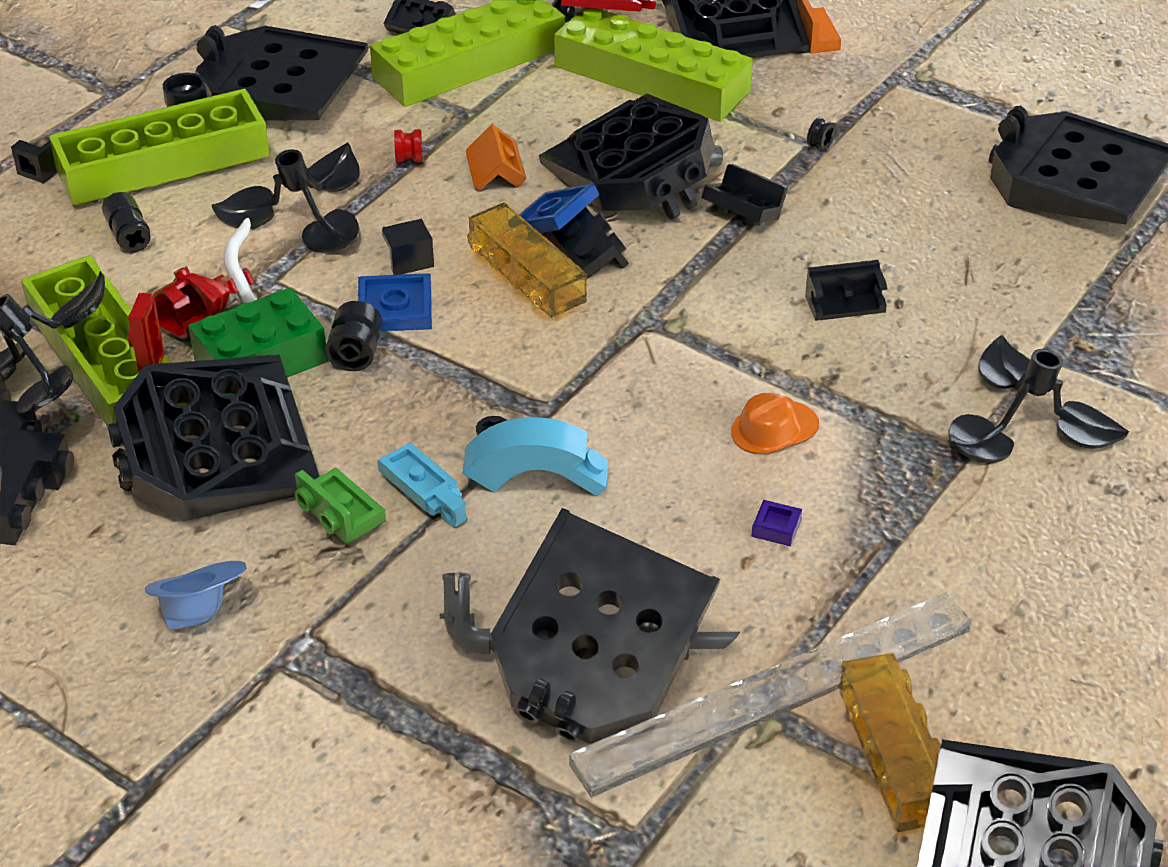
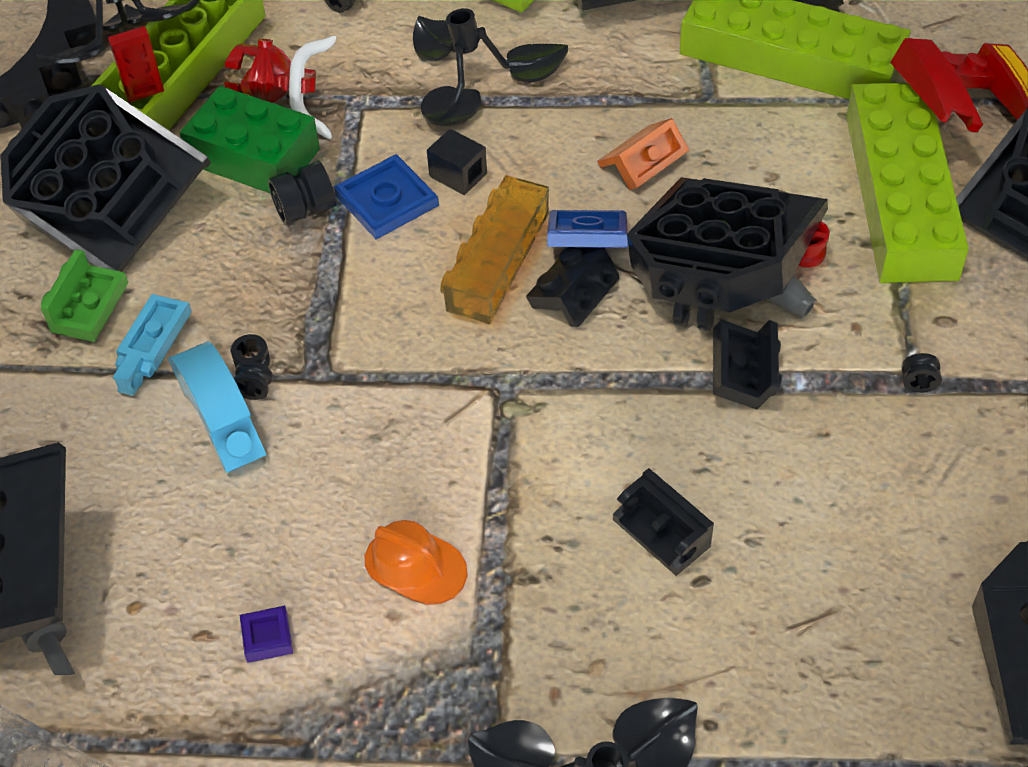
camera: 60 degrees right, 10 degrees up
red wheel [394,129,423,164] -> none

